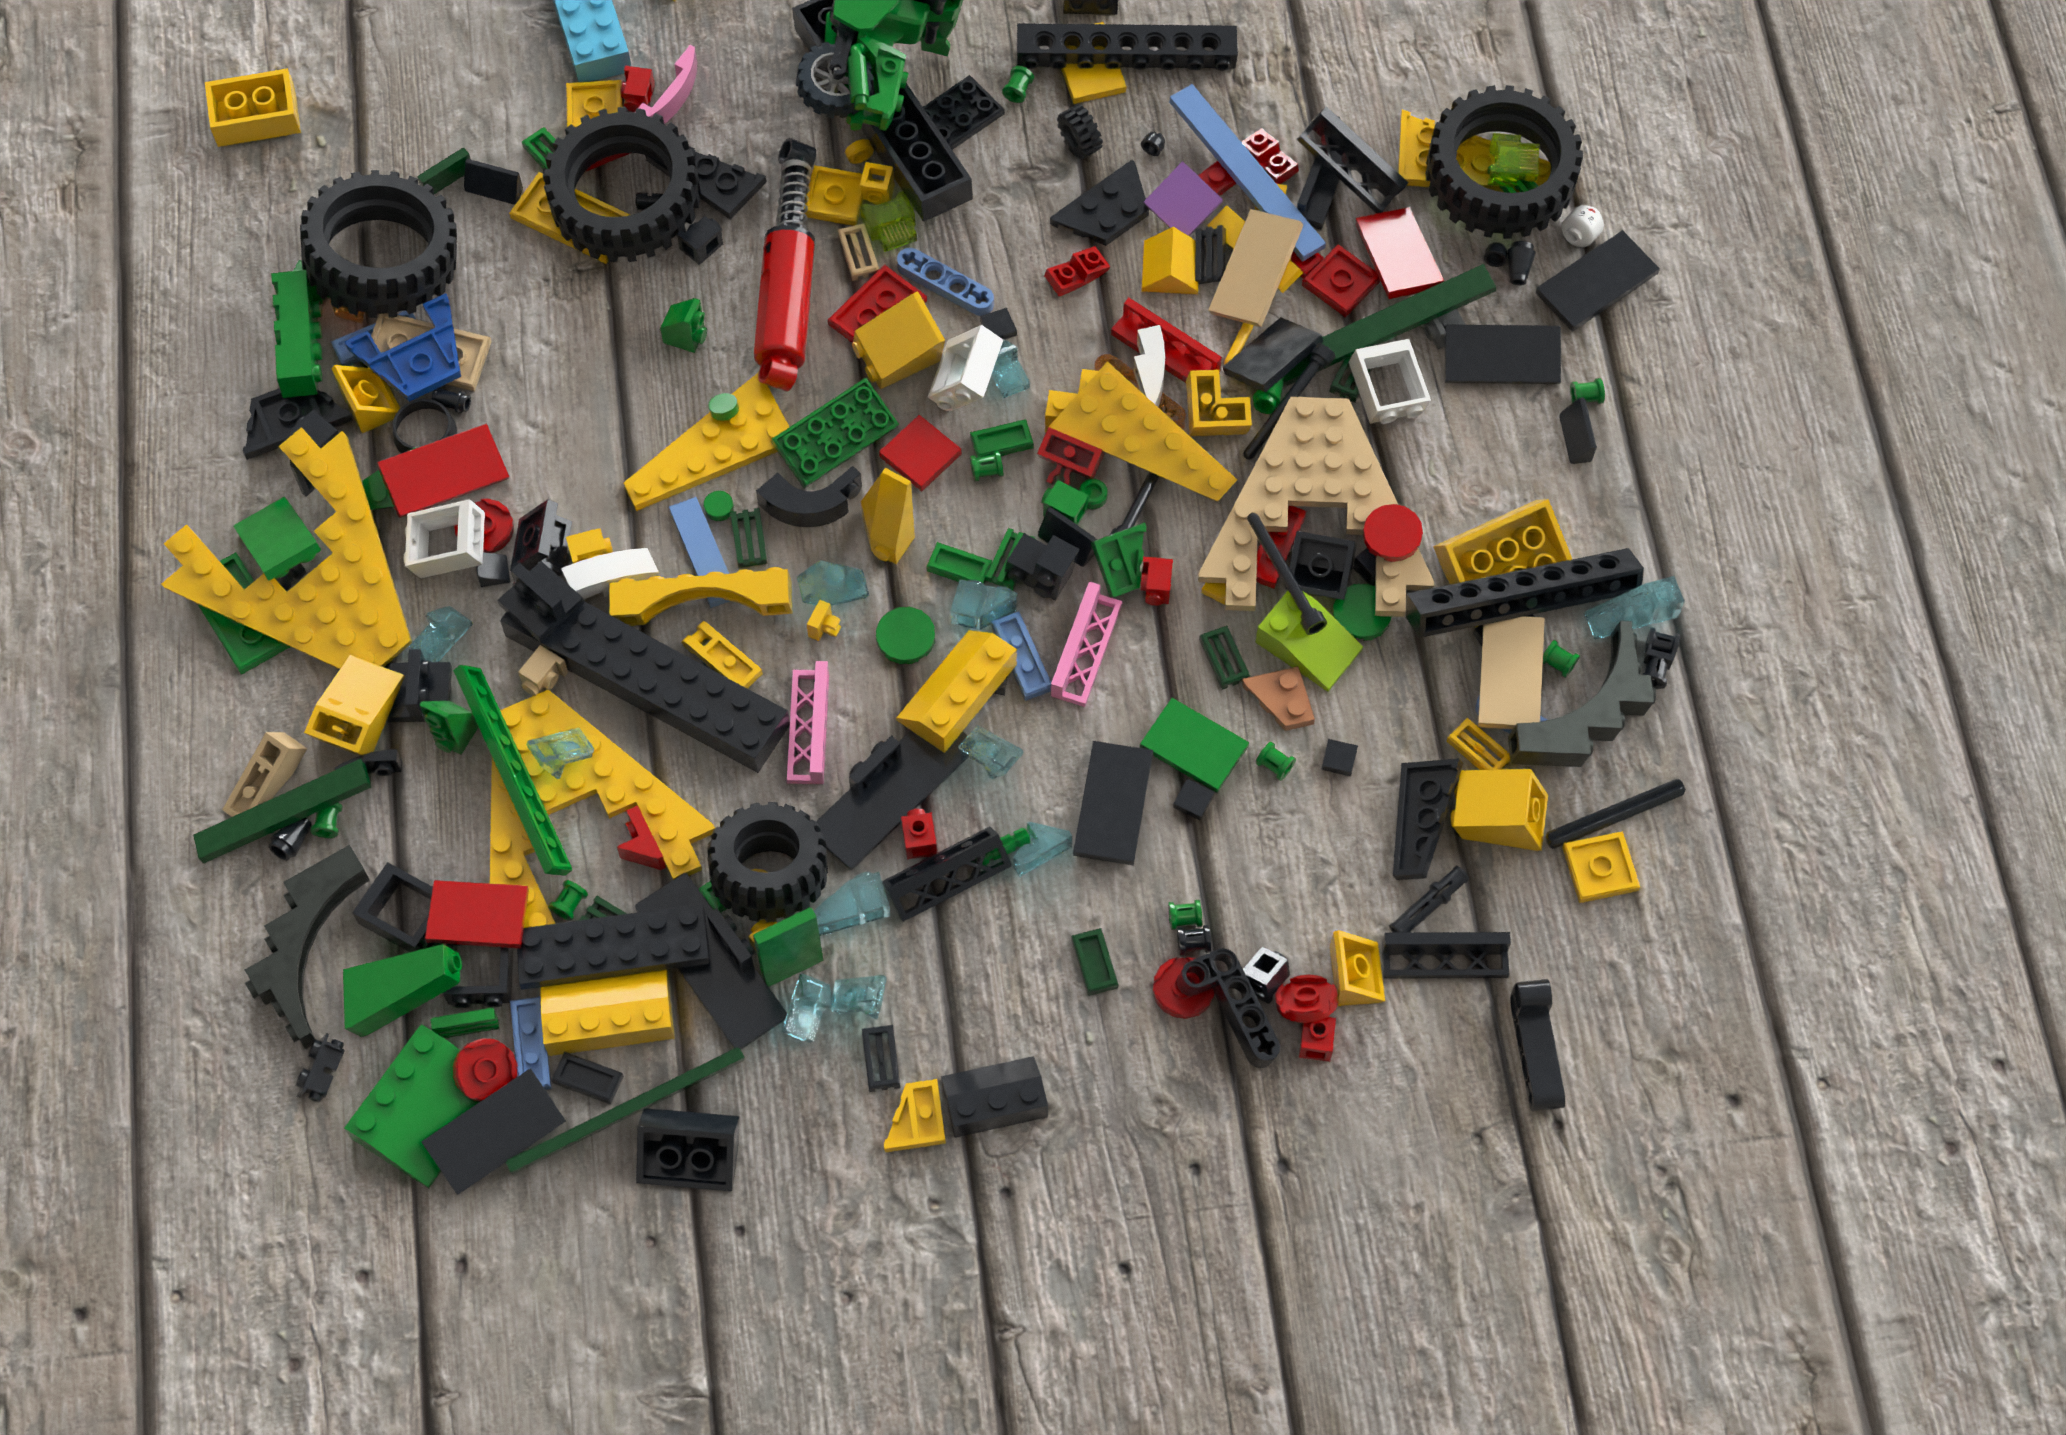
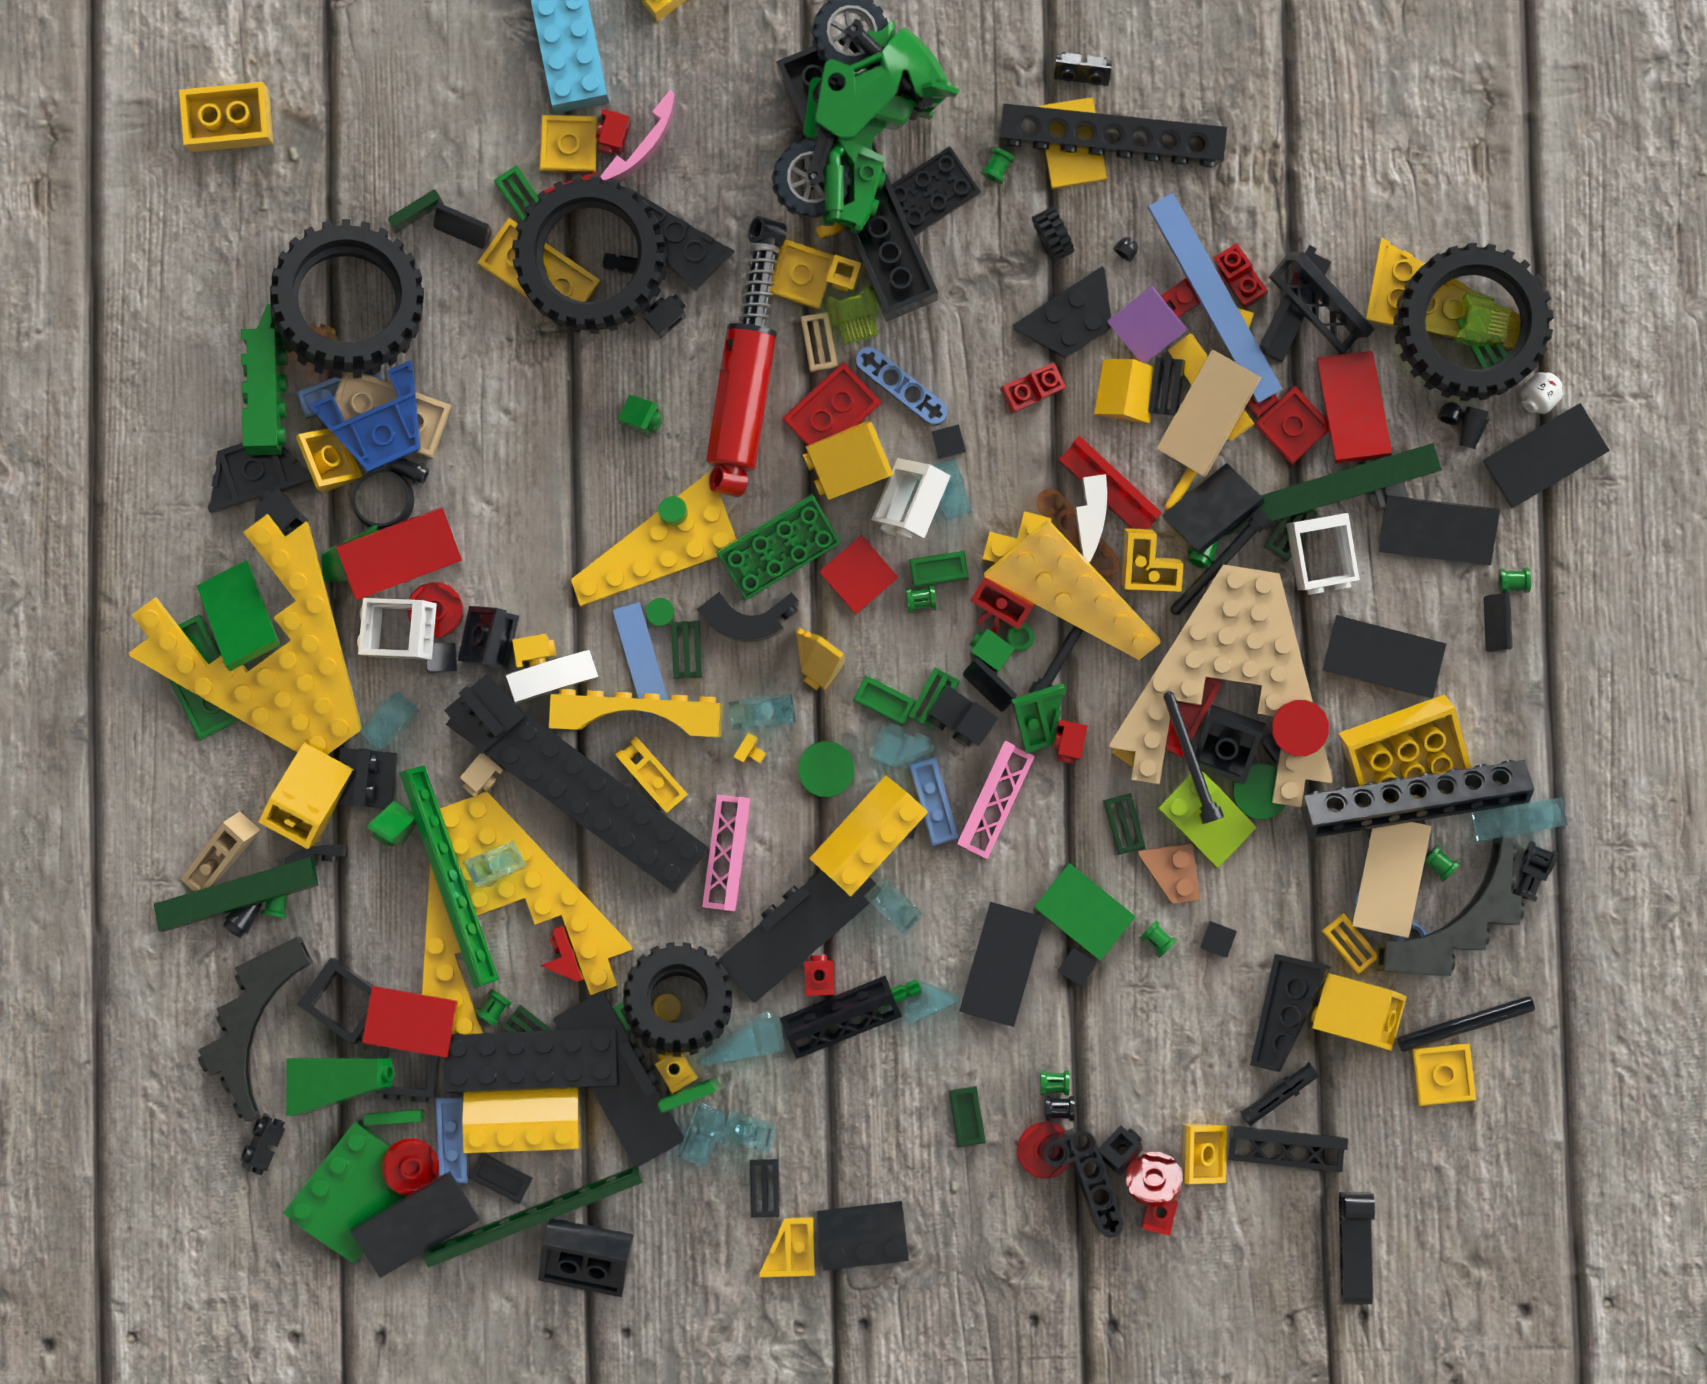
camera: 10 degrees right, 20 degrees up
none -> black tile [1322,615,1447,699]

